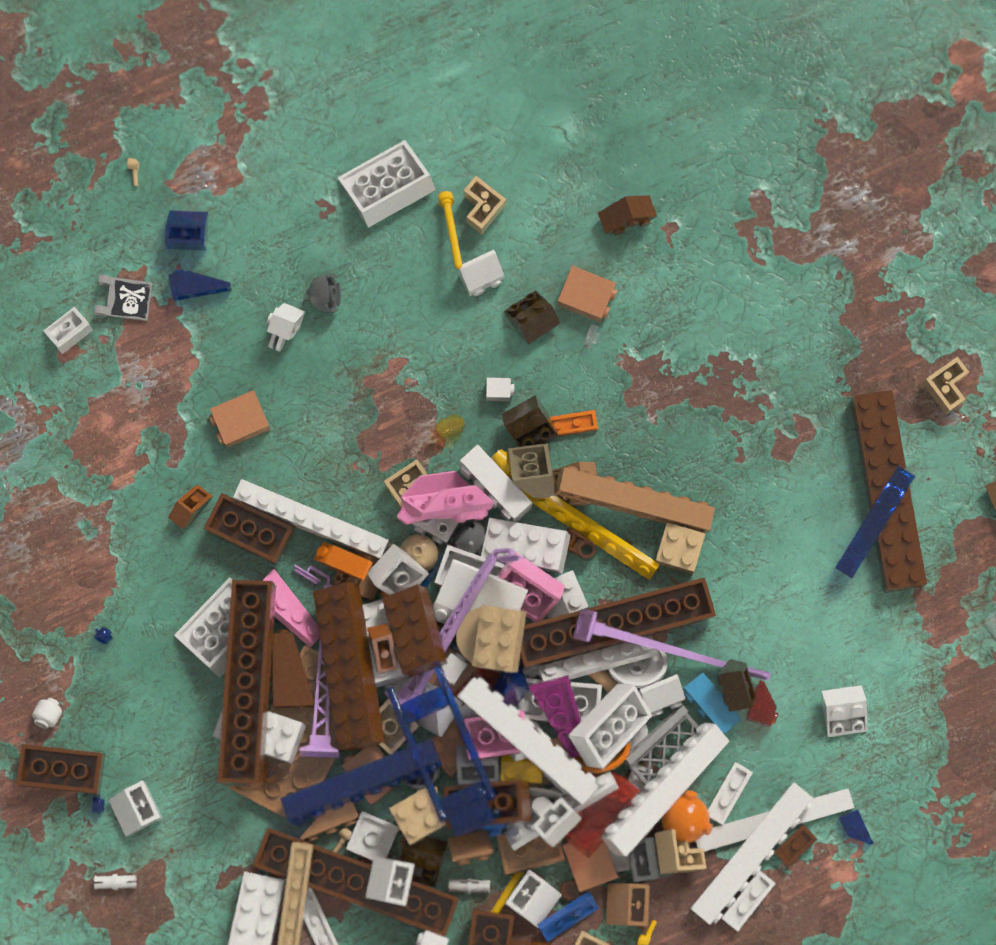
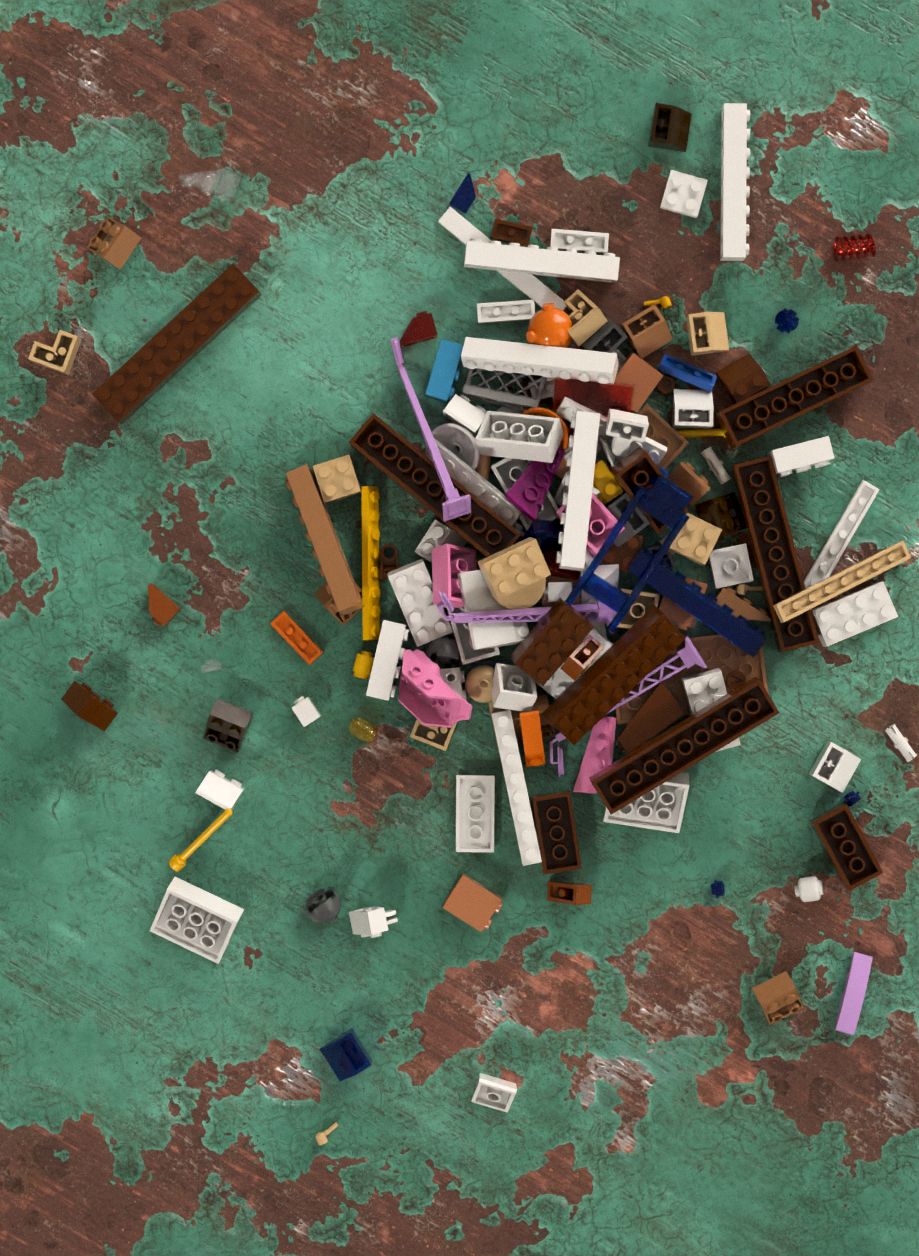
camera: 125 degrees left, 10 degrees up
flag [94,275,152,321] -> none
clear blue slope [168,269,232,302] -> none
white slope [366,857,415,906] -> none
tan brick [464,176,506,235] -> none
dark brown slope [502,395,558,447] -> none
dark tan slope [508,444,555,498] -> none
nougat brick [557,266,618,323] -> none
dark brown slope [718,659,757,712] -> none
white slope [822,685,867,737] -> none
clear blue arch [835,464,916,578] -> none
none -> dark orange slope [148,583,181,626]
none -> white plate [456,775,495,852]

